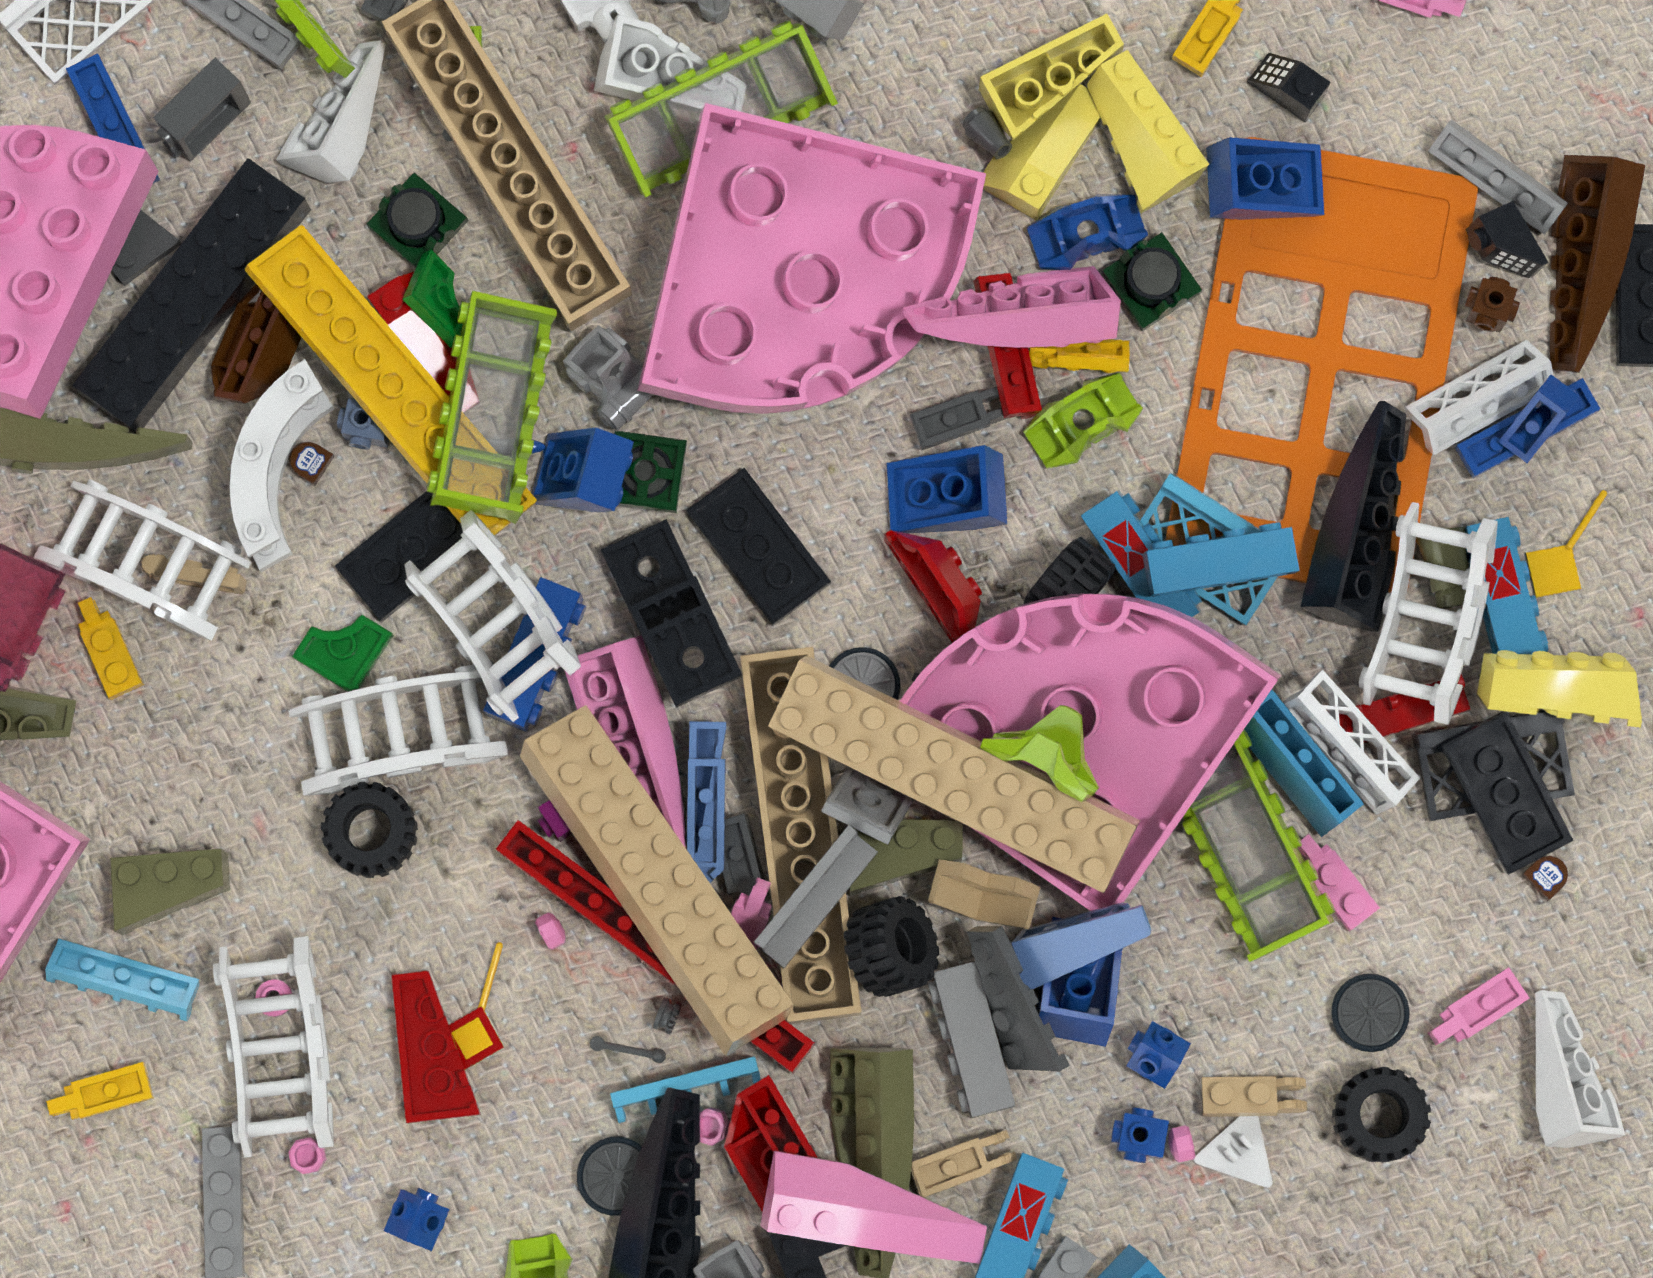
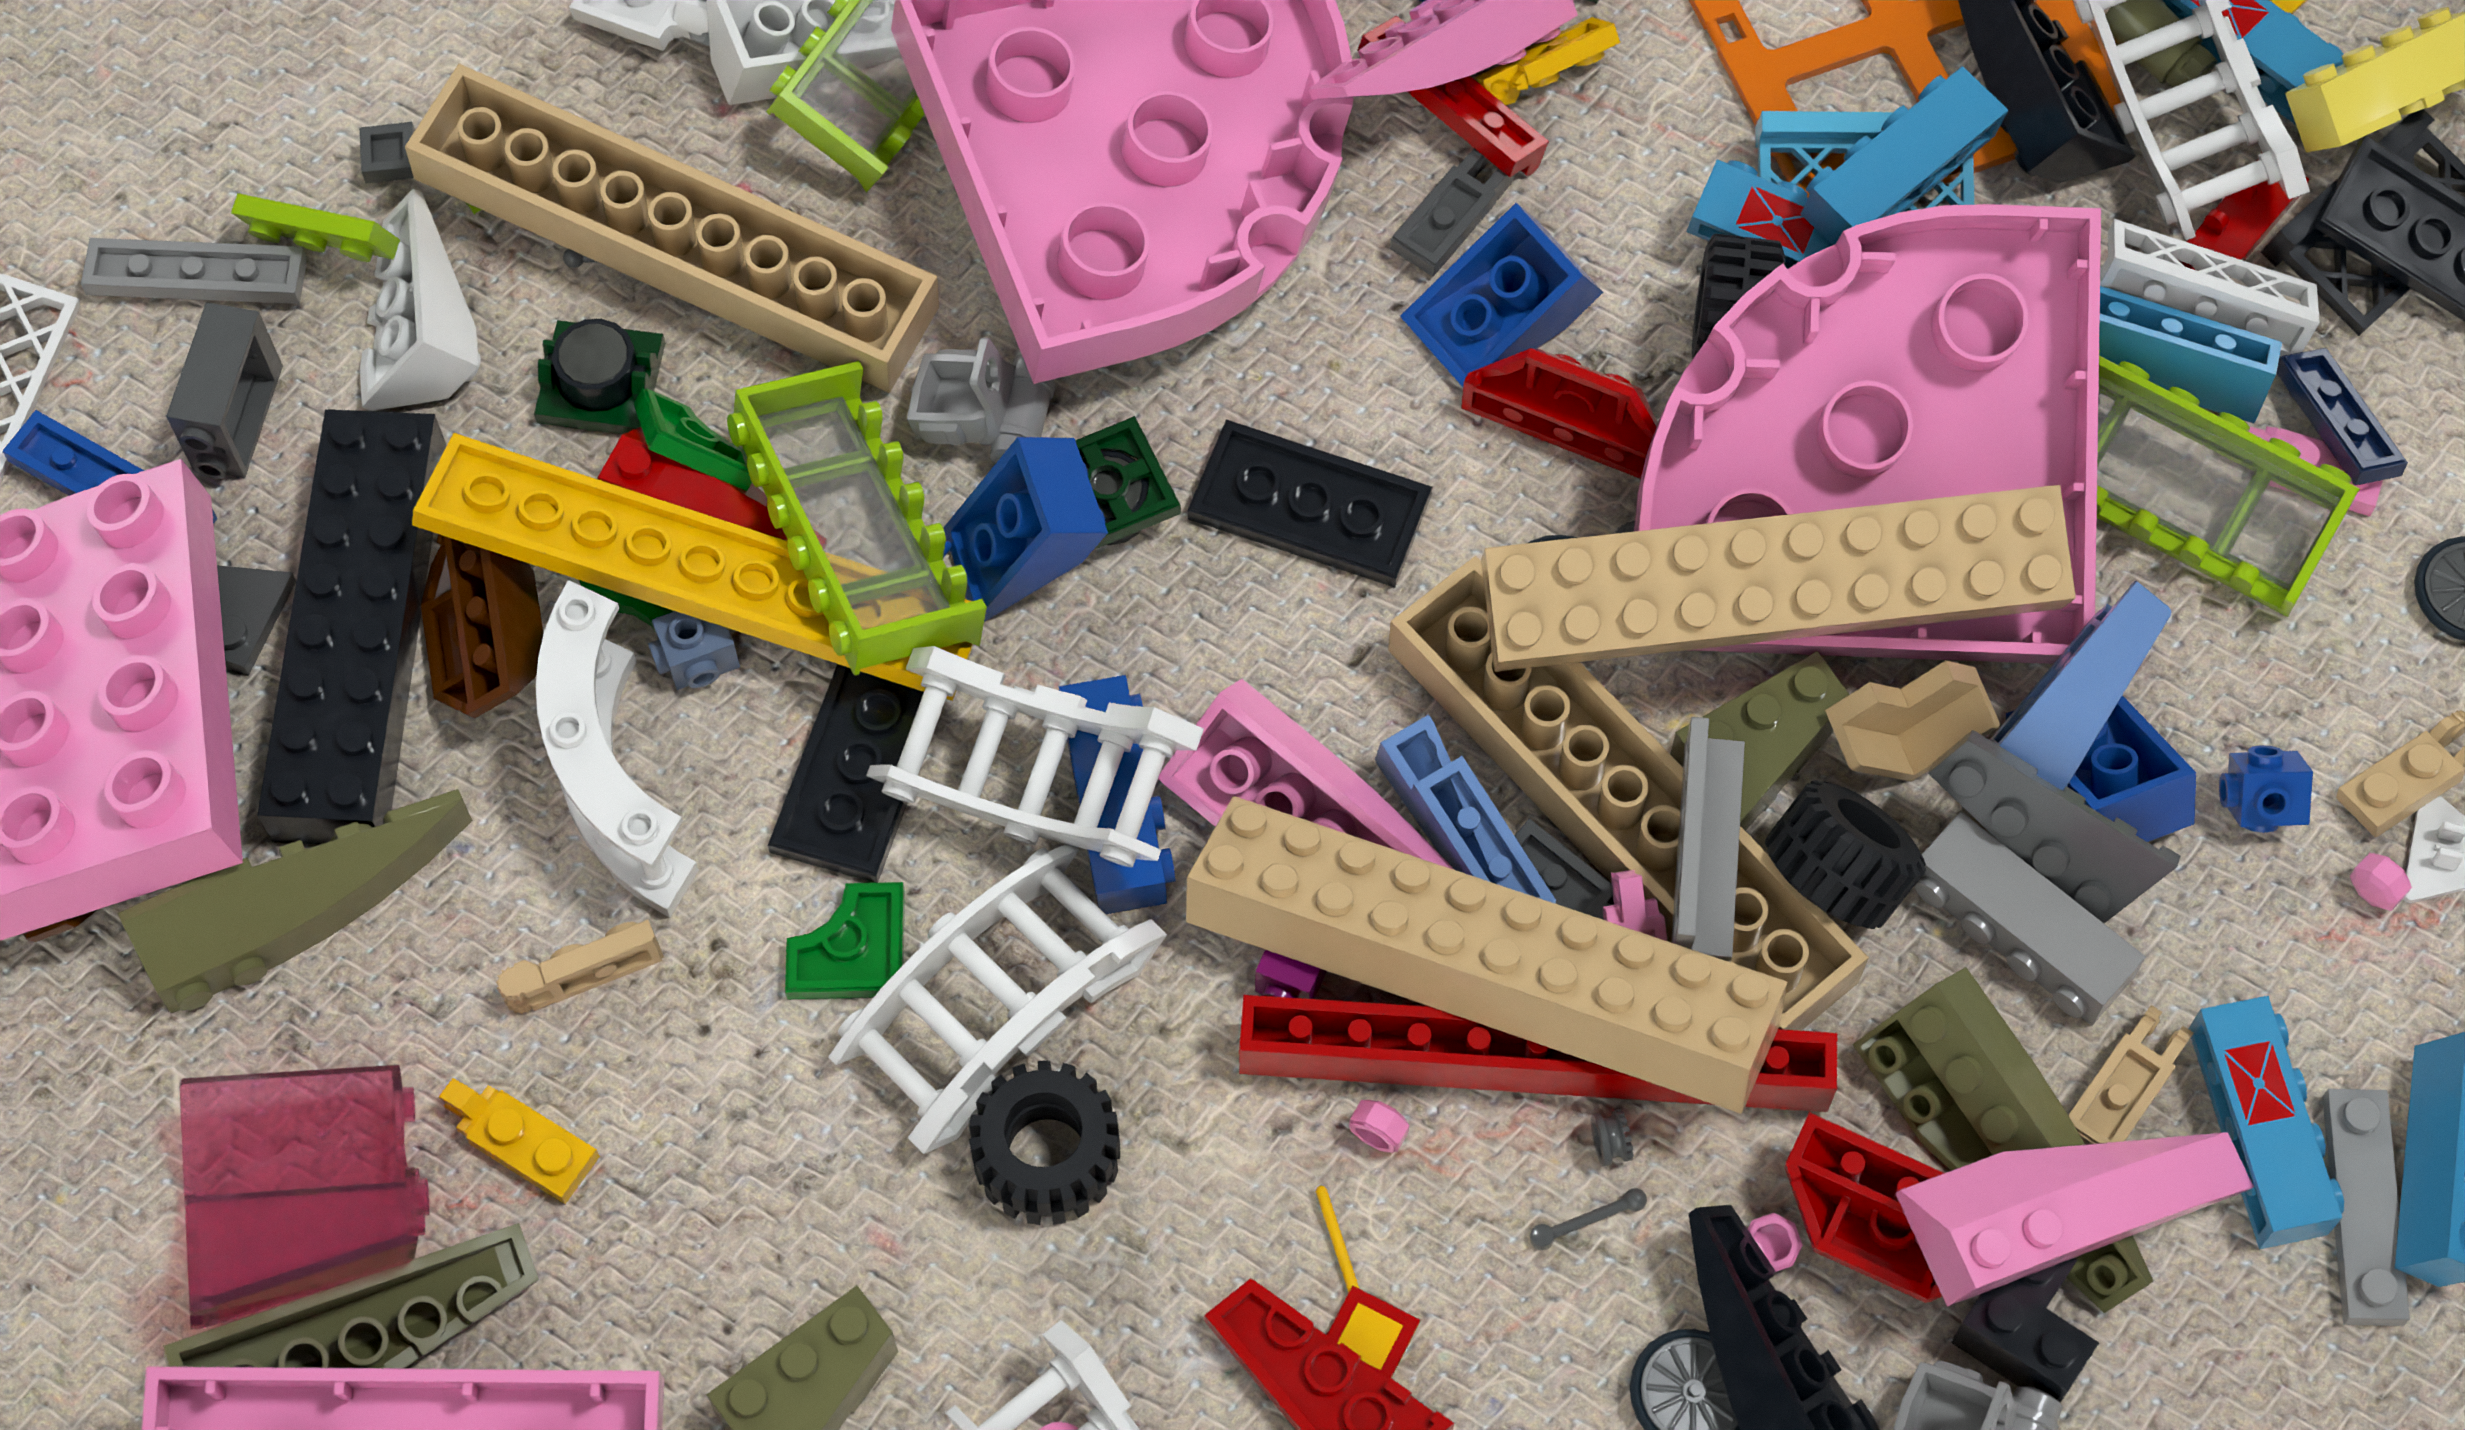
camera: 35 degrees left, 15 degrees down
white fence [33,479,251,641] -> none
tile [290,442,335,486] -> none
black bracket [601,519,743,708] -> none
medium azure hinge [610,1056,761,1123] -> none
light grey tile [821,766,914,845] -> none
lime piece [980,705,1099,802] -> none
lime piece [1022,373,1143,469] -> none
blue brick [1111,1107,1169,1163] -> none
none -> dark blue tile [2276,348,2408,486]

